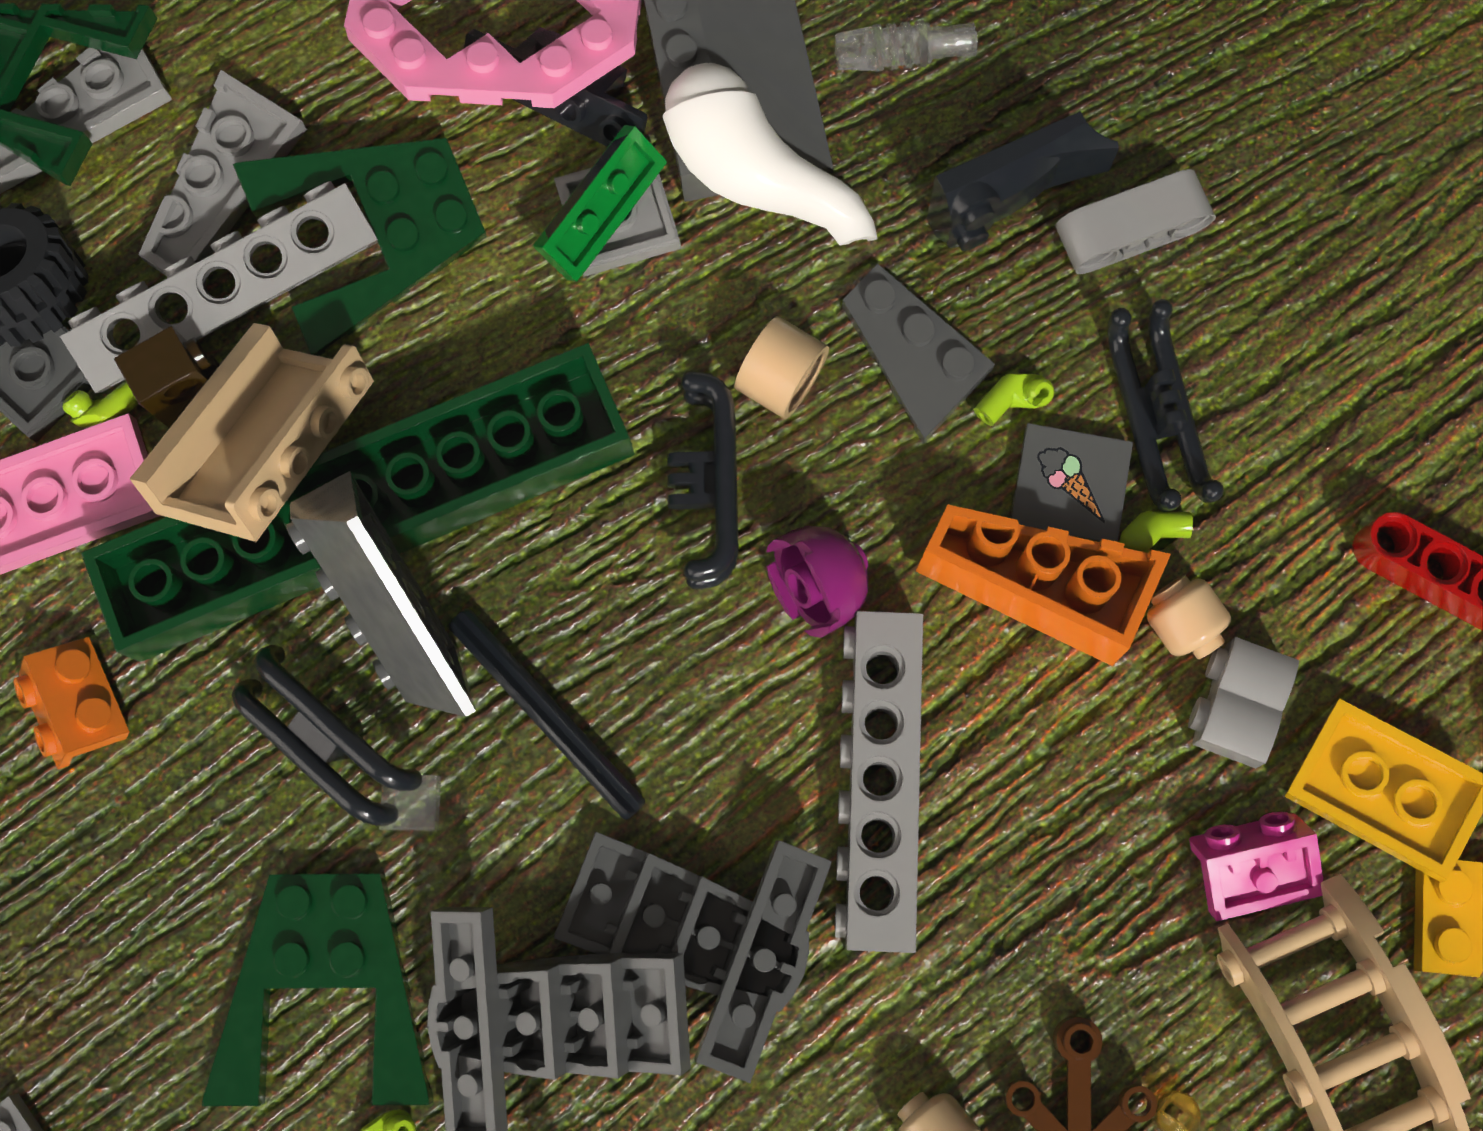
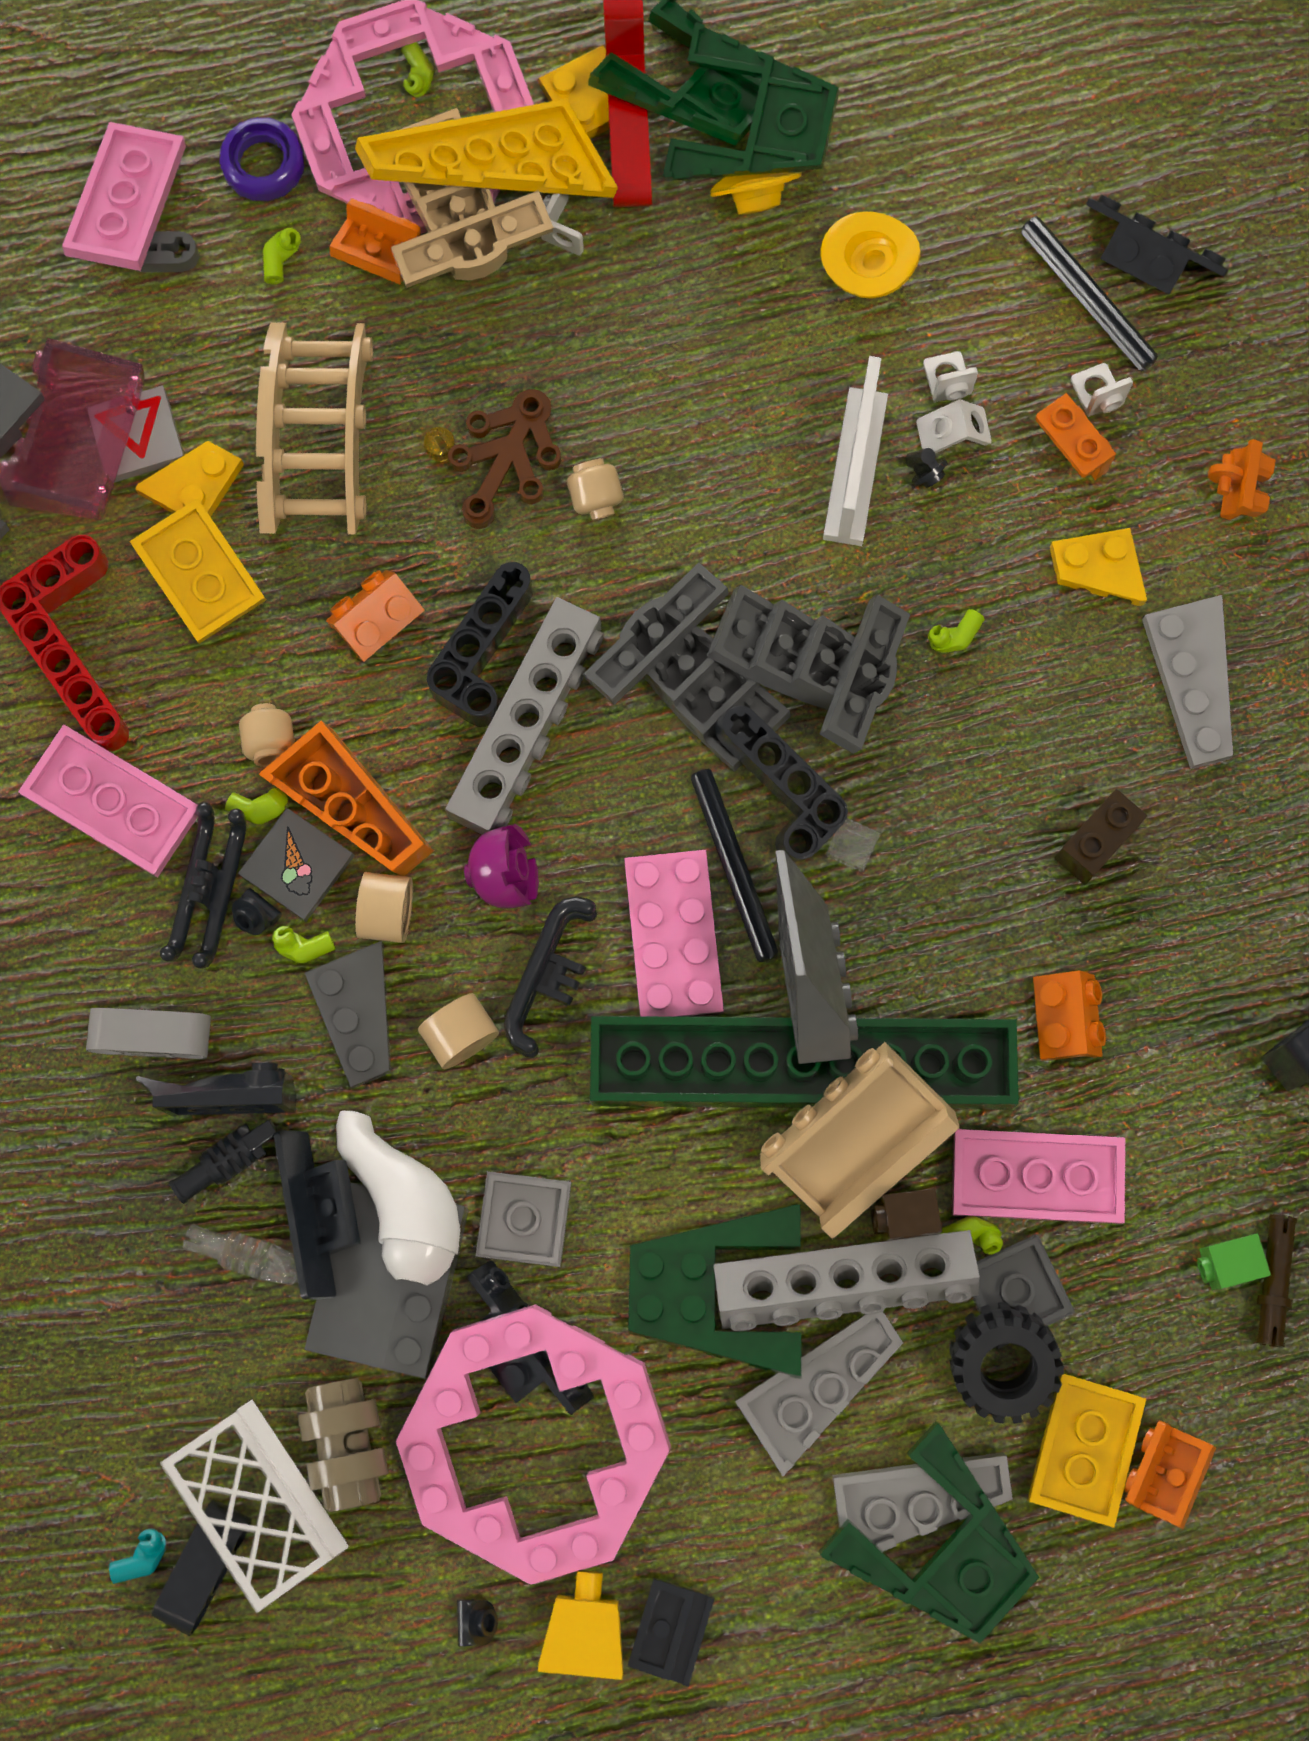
camera: 160 degrees left, 0 degrees up
dark green wing [202,874,433,1106] -> none
black piece [232,645,423,826] -> none
green plate [533,125,667,282] -> none
light grey brick [1188,637,1299,769] -> none
dark pink bracket [1189,812,1323,921] -> none
none -> bright pink plate [18,725,198,878]
none -> black hinge [169,1119,278,1204]
none -> black plate [232,888,282,935]
none -> black bracket [274,1130,361,1300]
none -> orange bracket [326,570,425,662]
none -> tan piece [355,872,413,943]
none -> black beam [427,562,533,727]
none -> bright pink plate [624,850,724,1017]
none -> black beam [715,706,848,862]
none -> dark brown brick [1054,788,1148,885]

